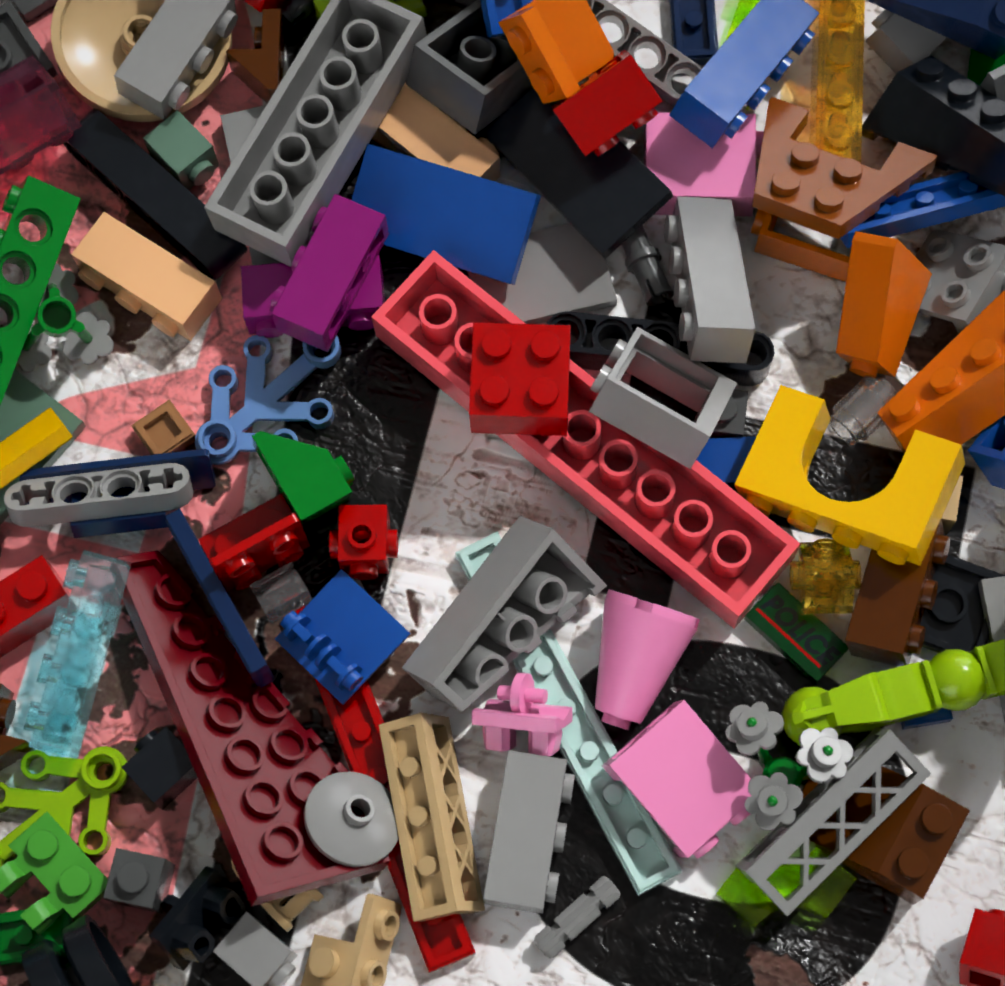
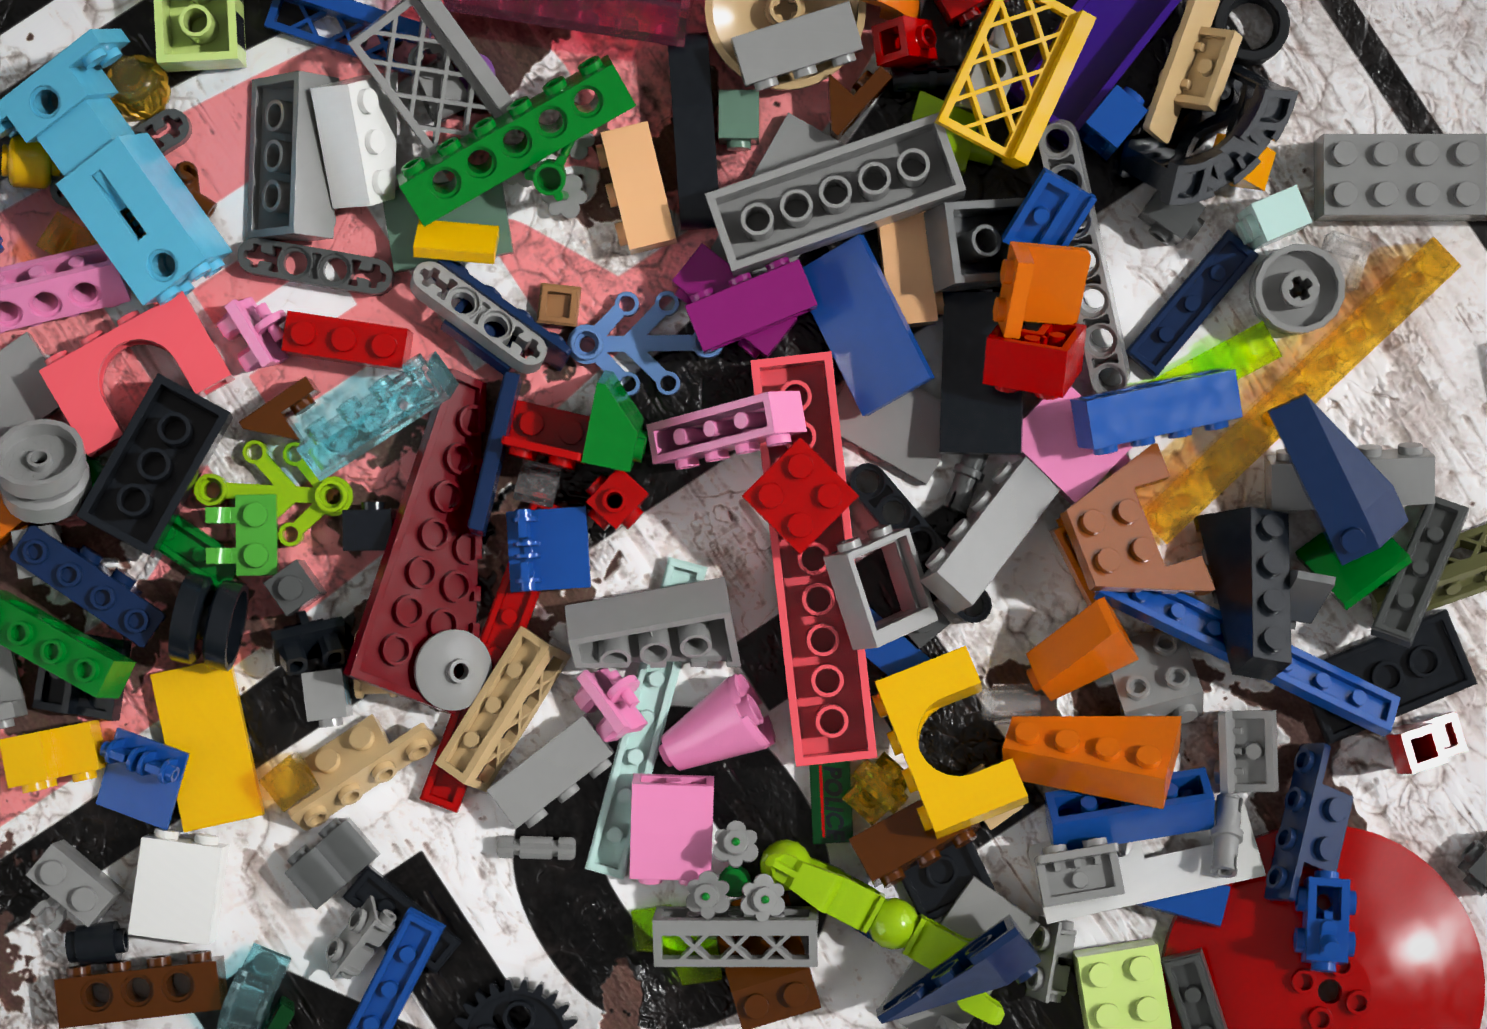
camera: 40 degrees right, 15 degrees up
none -> bright pink brick [646,391,807,470]

